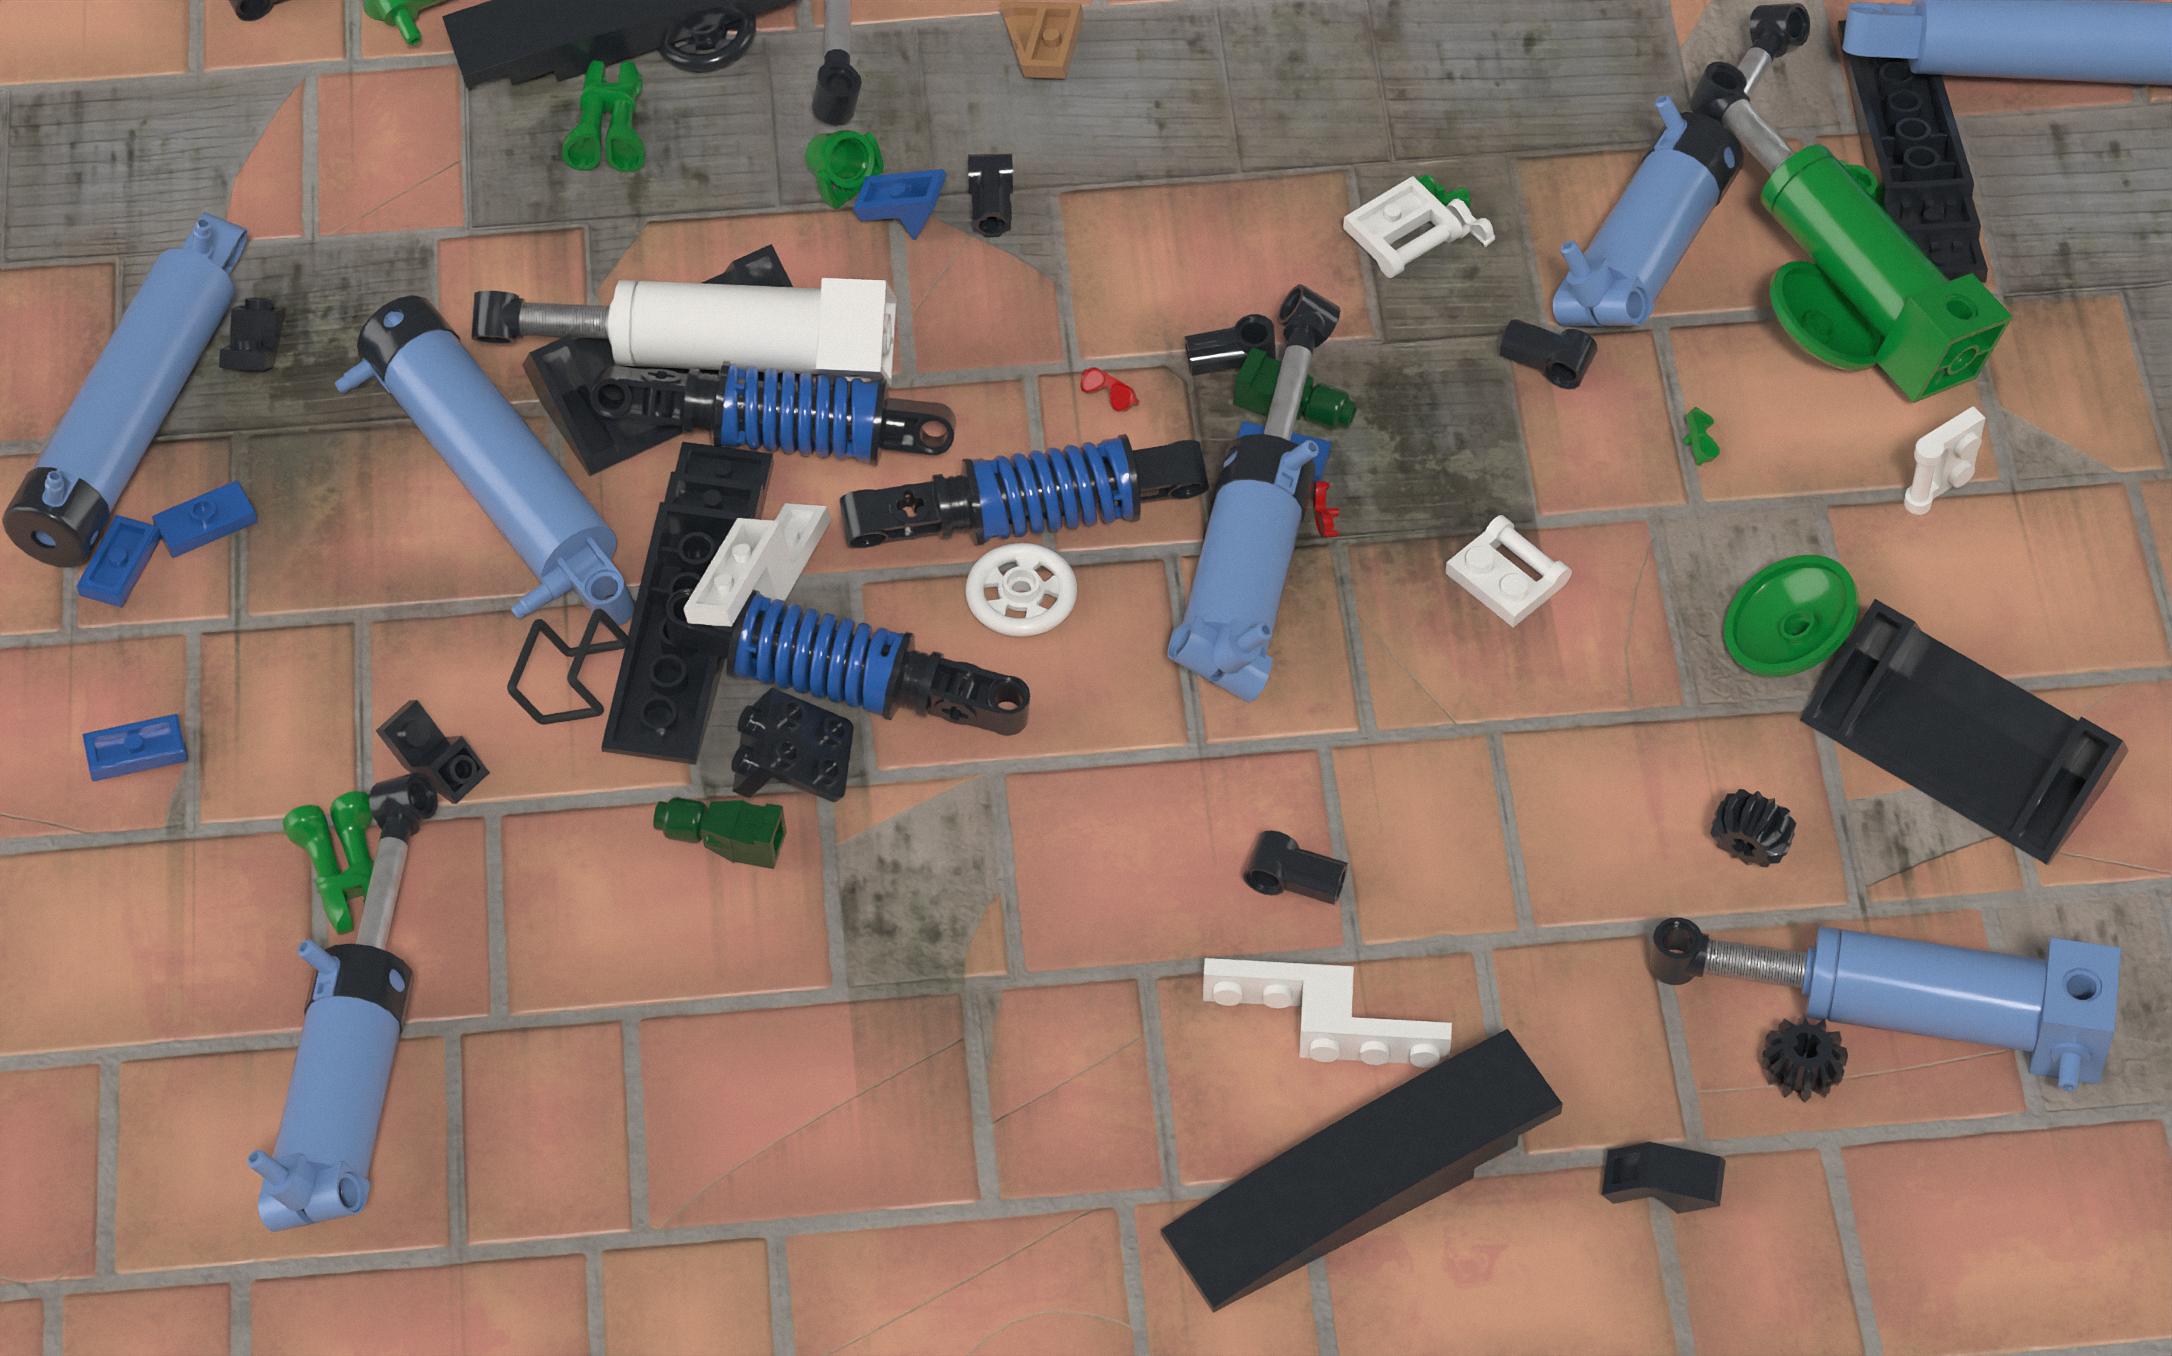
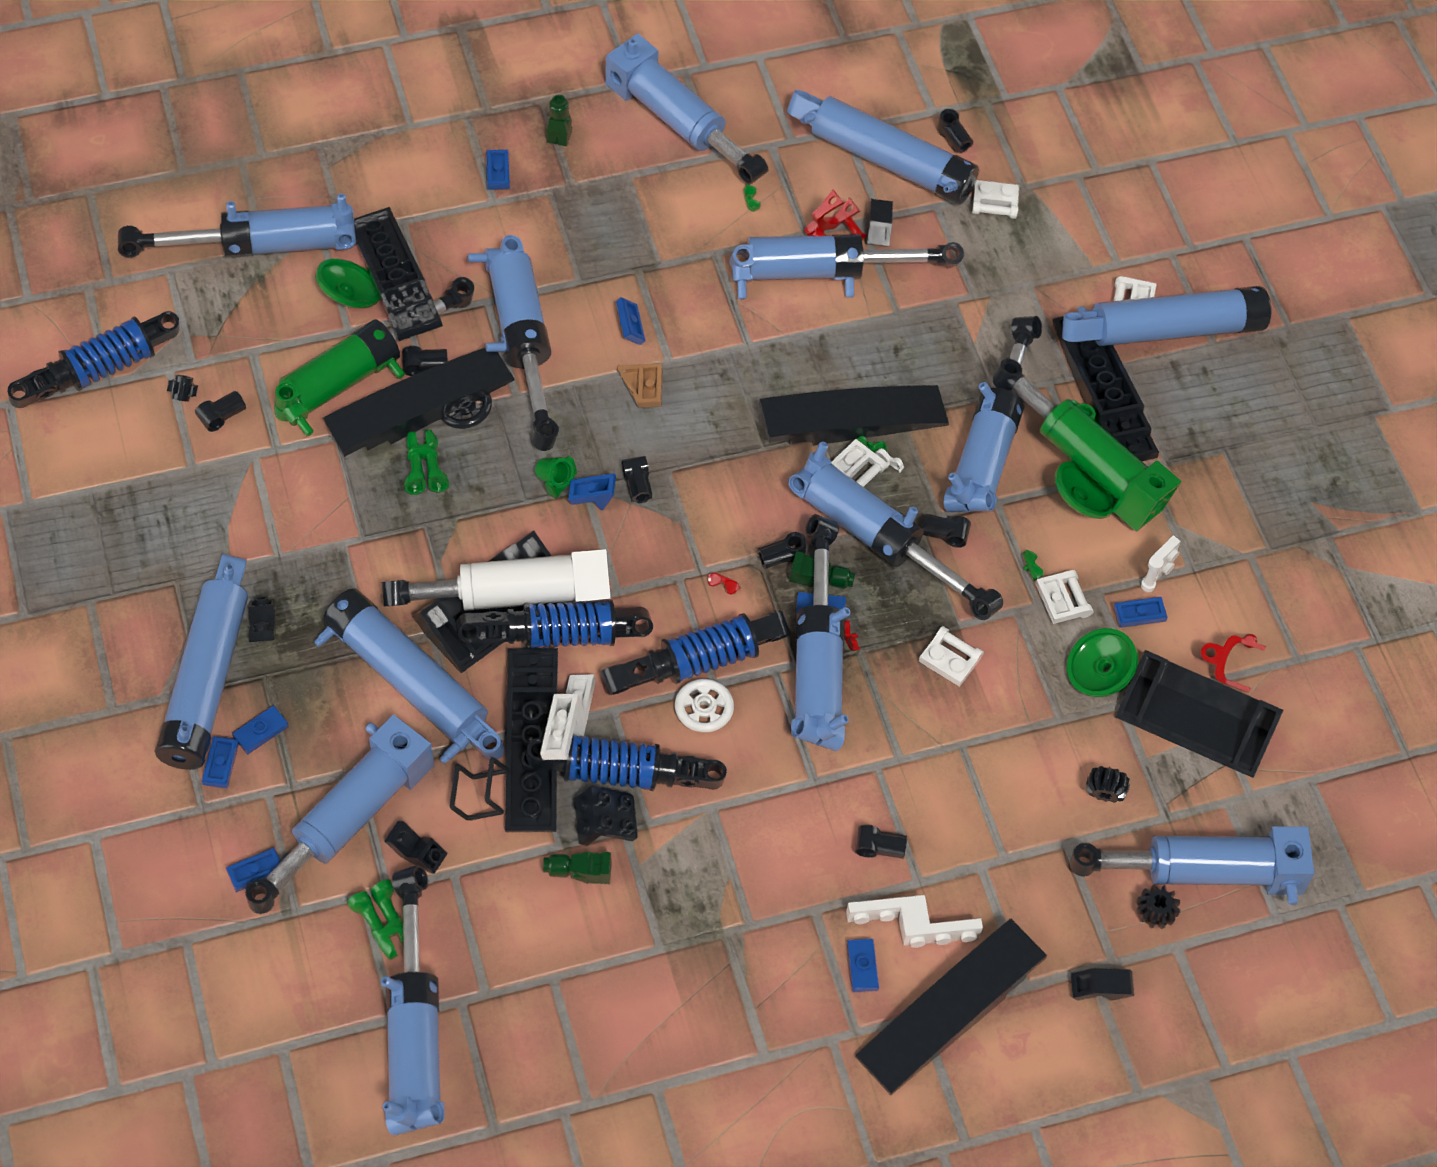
camera: 15 degrees left, 5 degrees up
none -> medium blue piece [245,714,434,914]
none -> black slope [759,385,949,446]
none -> piece [789,442,1004,620]
none -> blue plate [847,939,879,992]
none -> white plate [1036,570,1094,624]
none -> blue plate [1114,597,1168,628]
none -> red piece [1201,634,1266,692]

